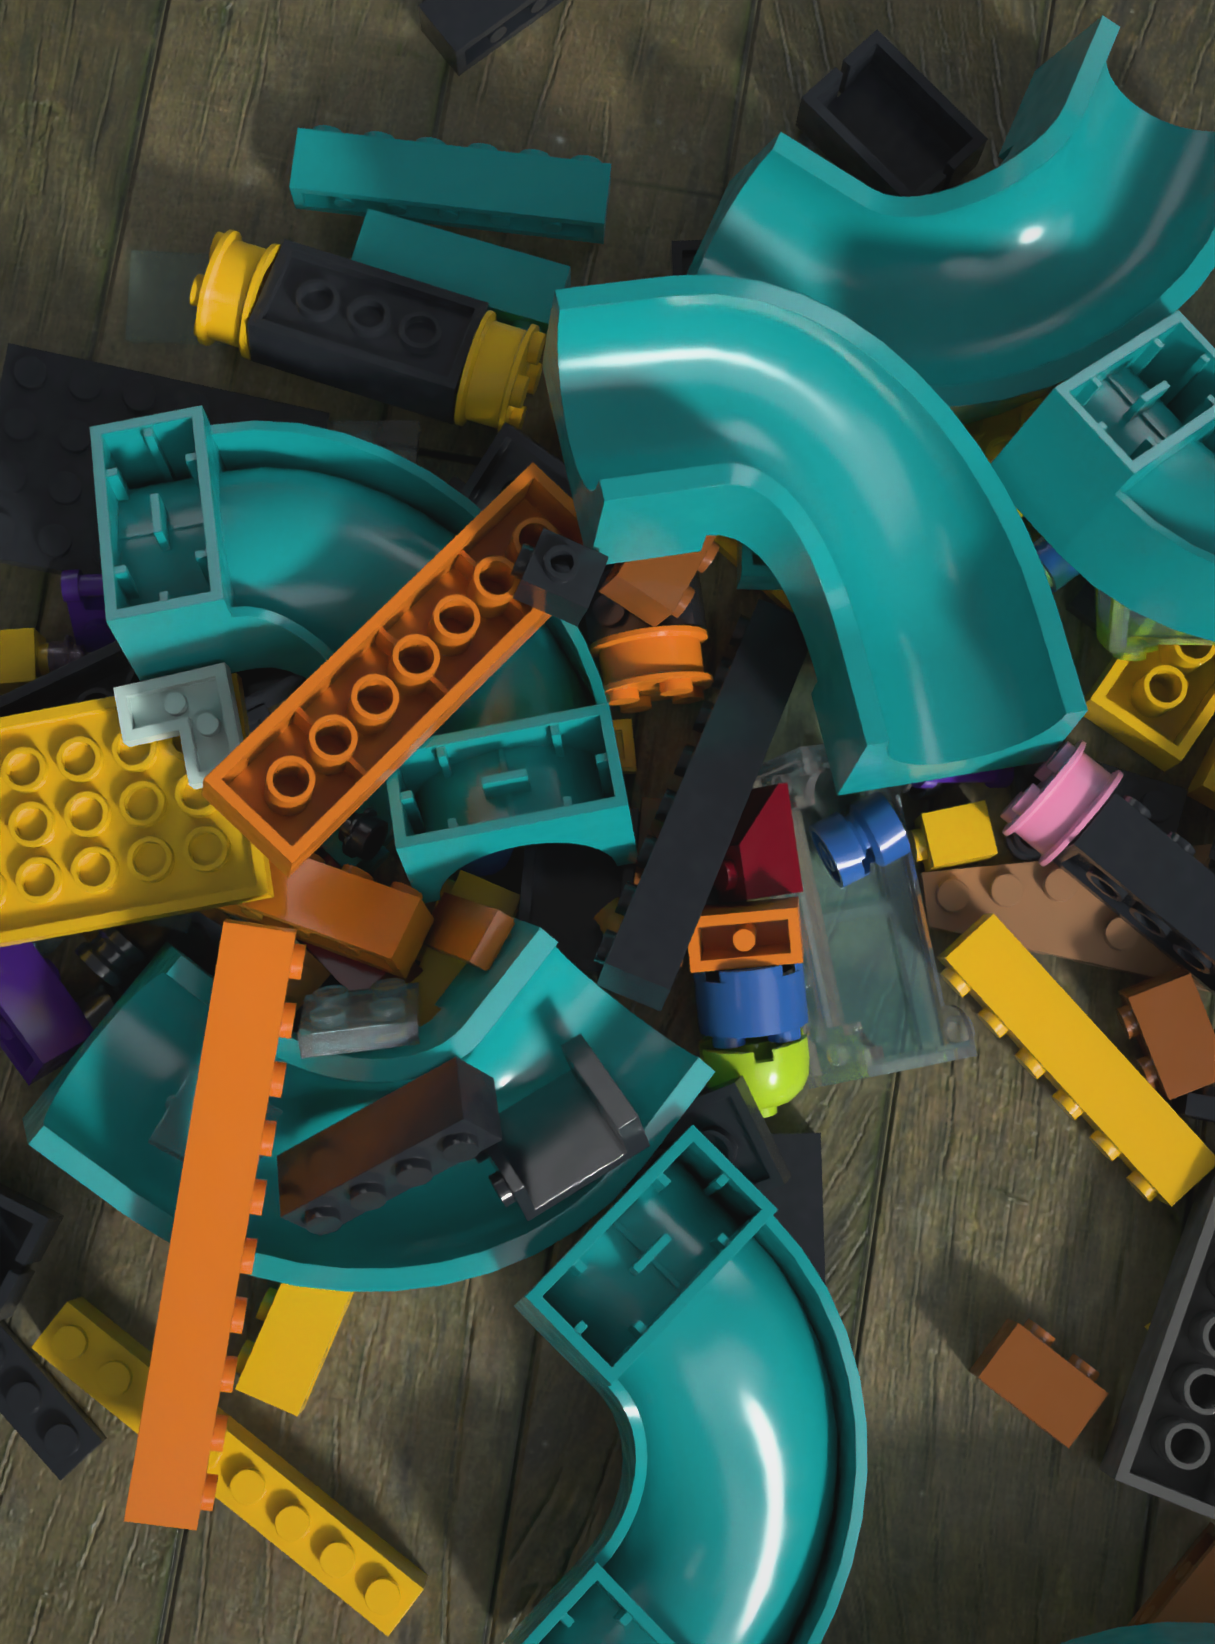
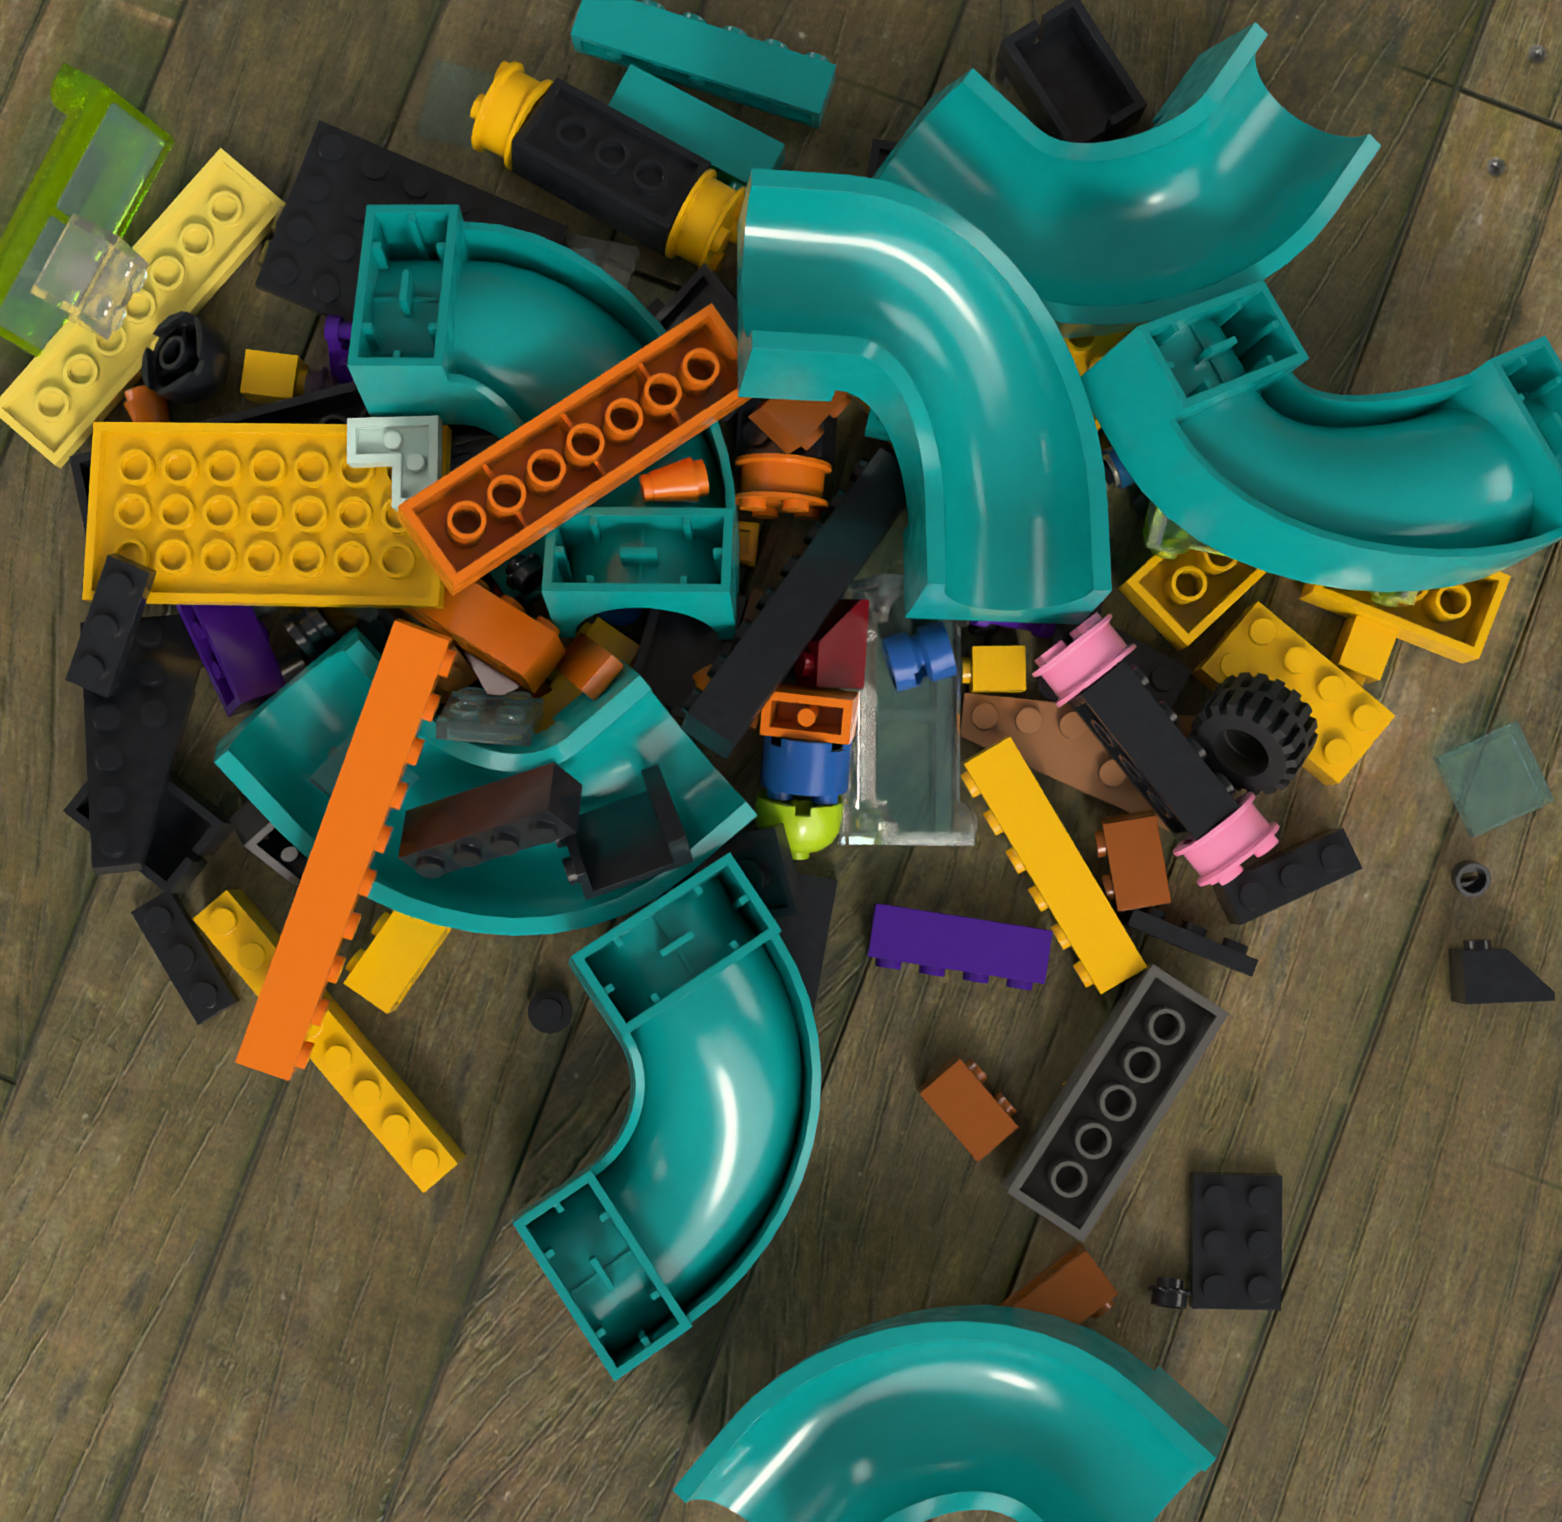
camera: 20 degrees right, 5 degrees up
black brick [510,528,609,626] -> none
none -> black slope [229,800,308,889]
none -> black plate [528,989,573,1034]
none -> orange cone [639,457,709,502]
none -> dark purple brick [866,902,1053,990]

